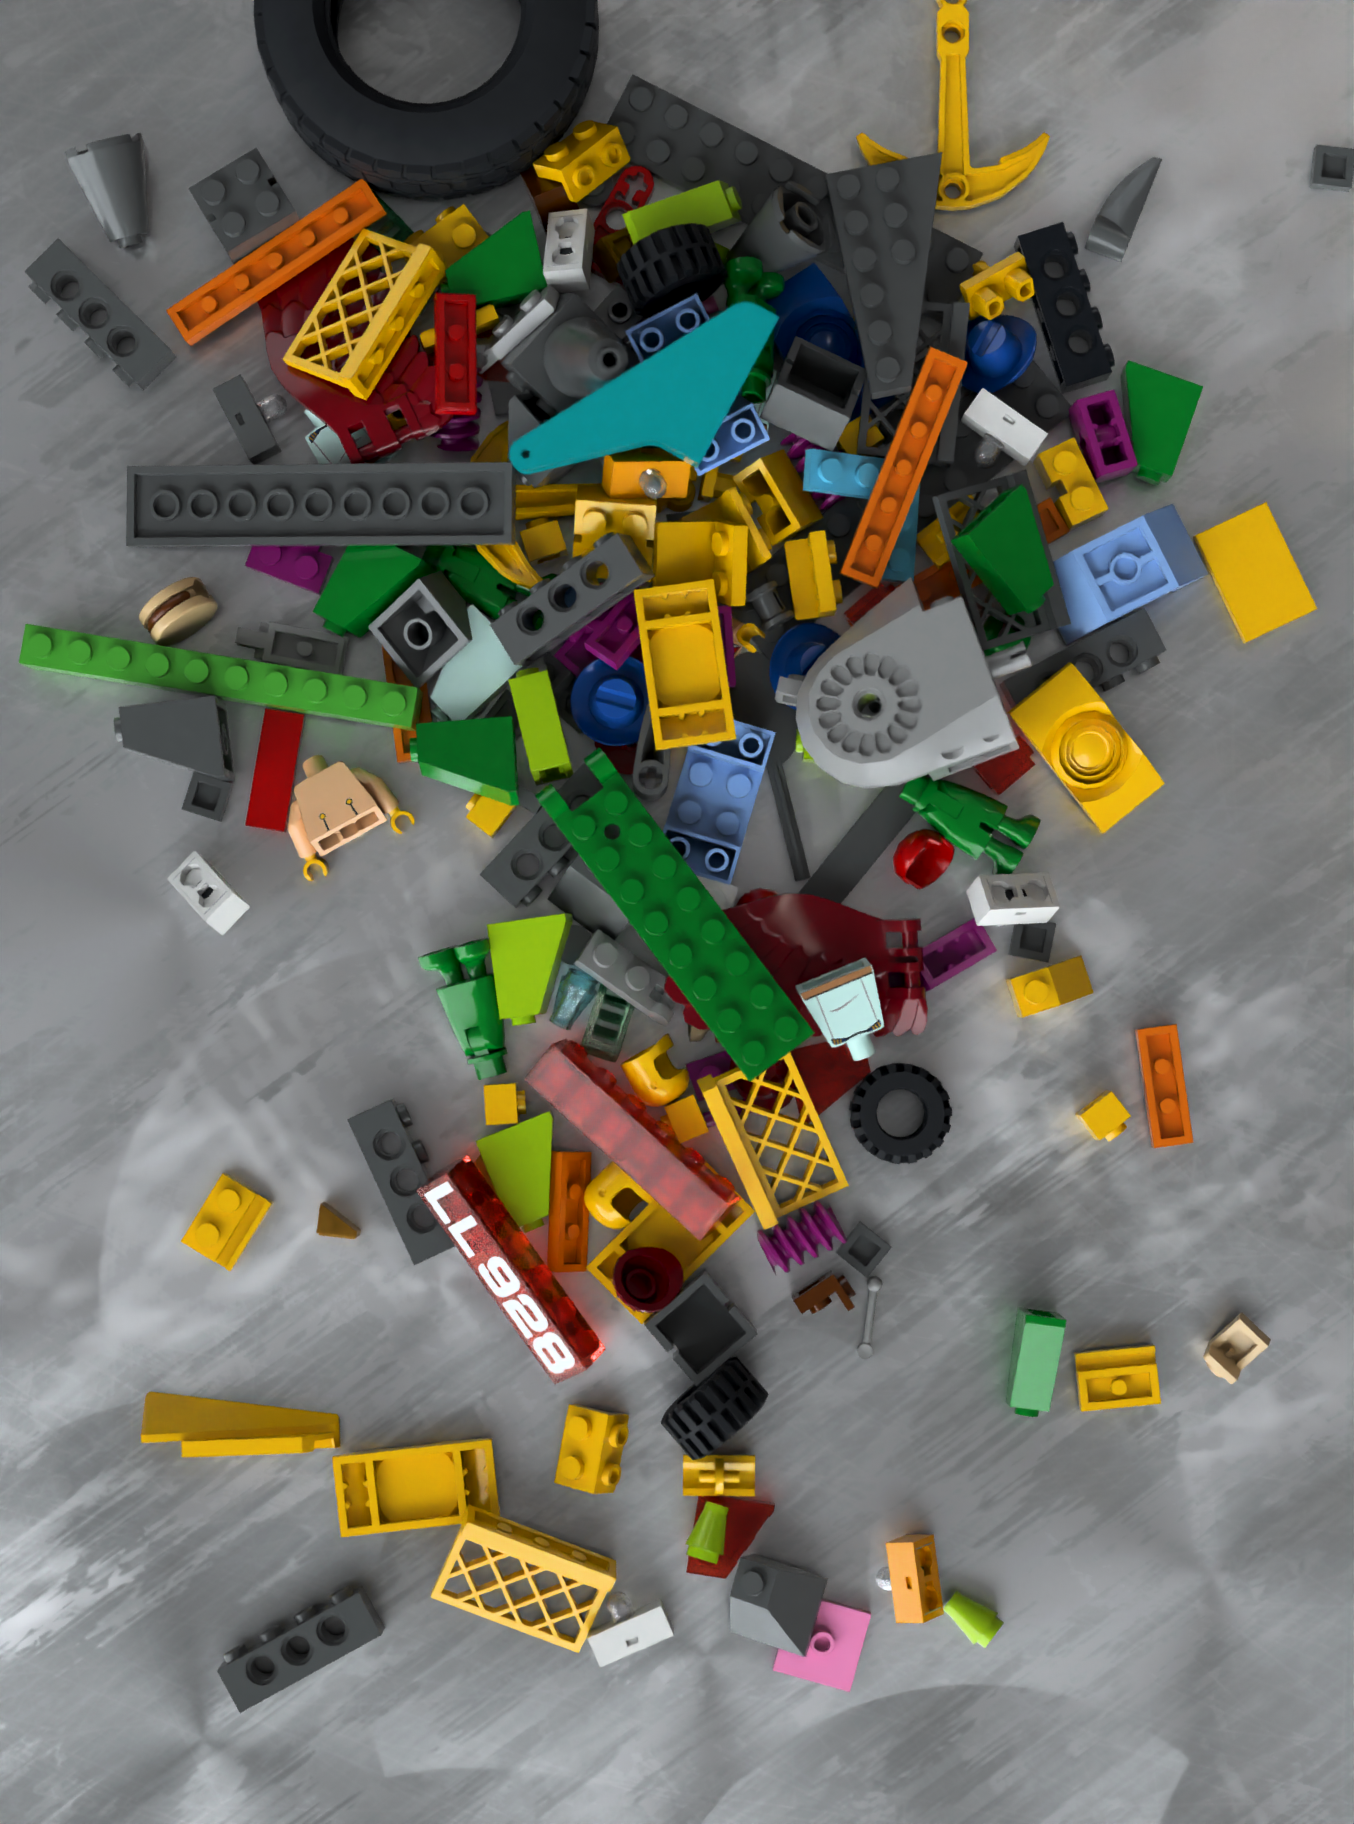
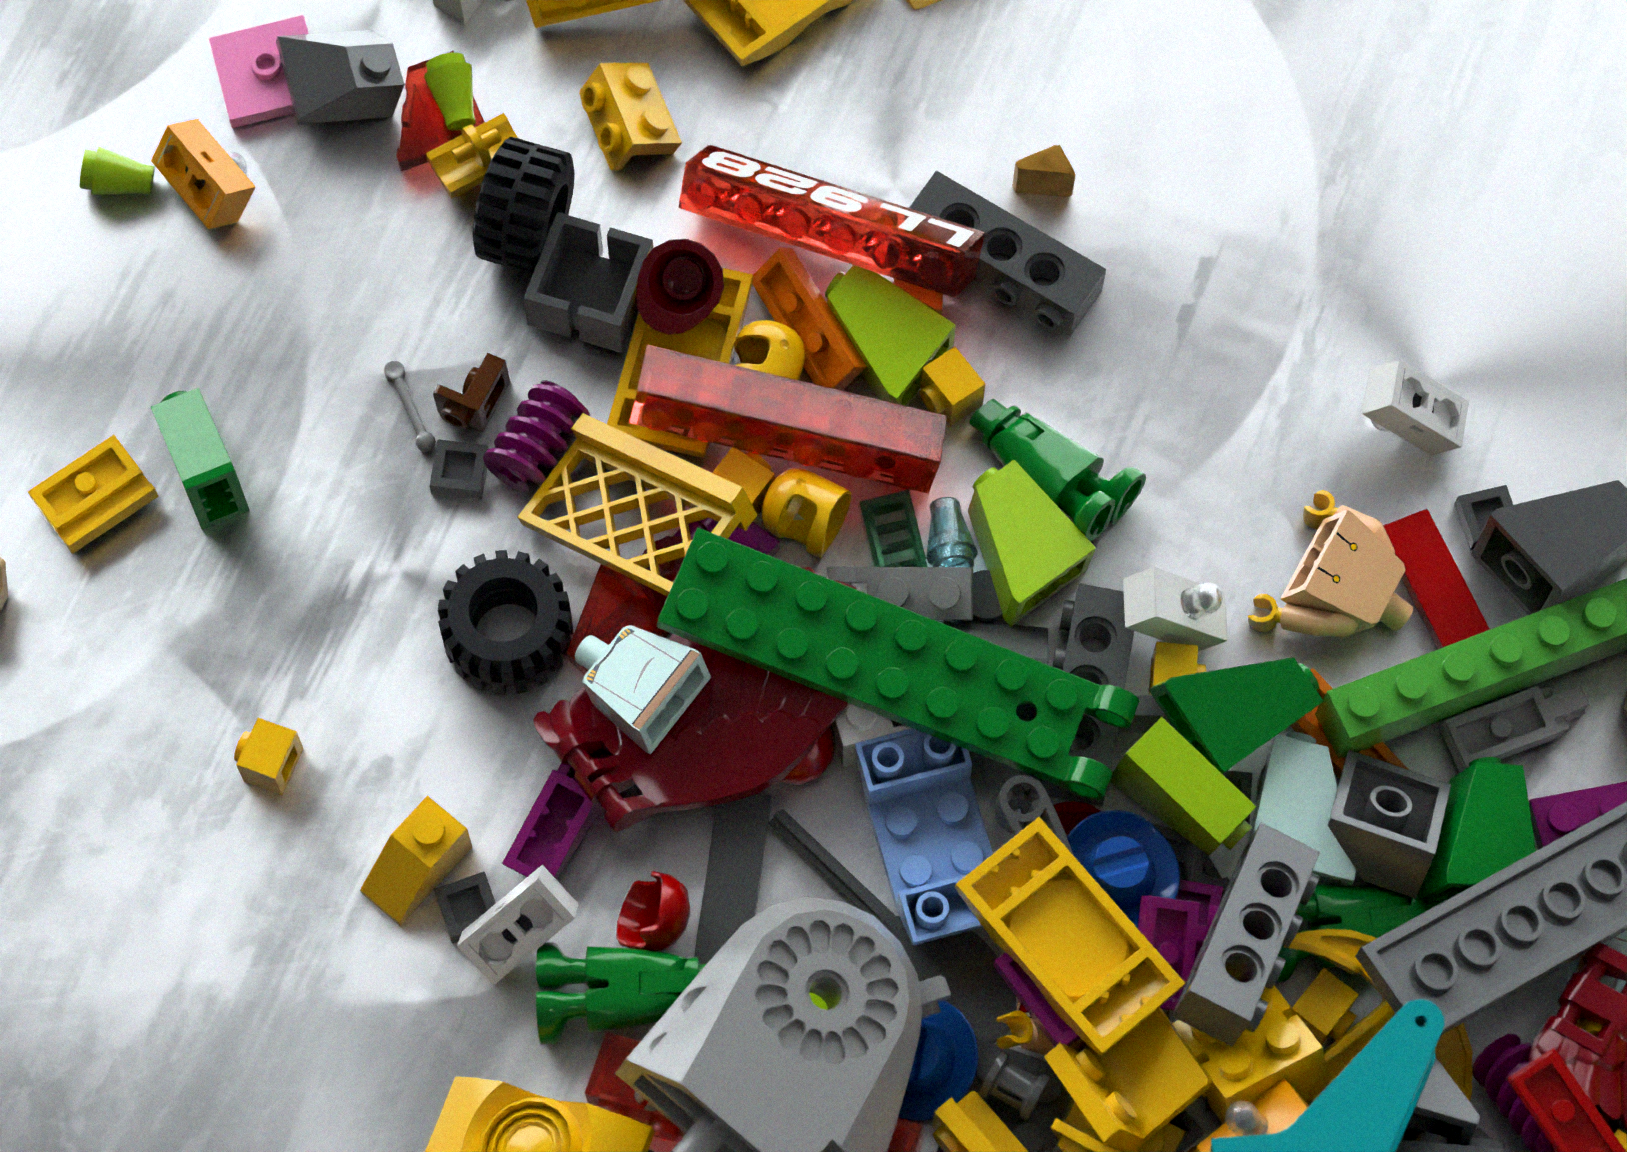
camera: 150 degrees right, 20 degrees down
yellow plate [181,1173,273,1271] -> none
orange plate [1135,1024,1194,1148] -> none
none -> white piece [1123,567,1228,651]

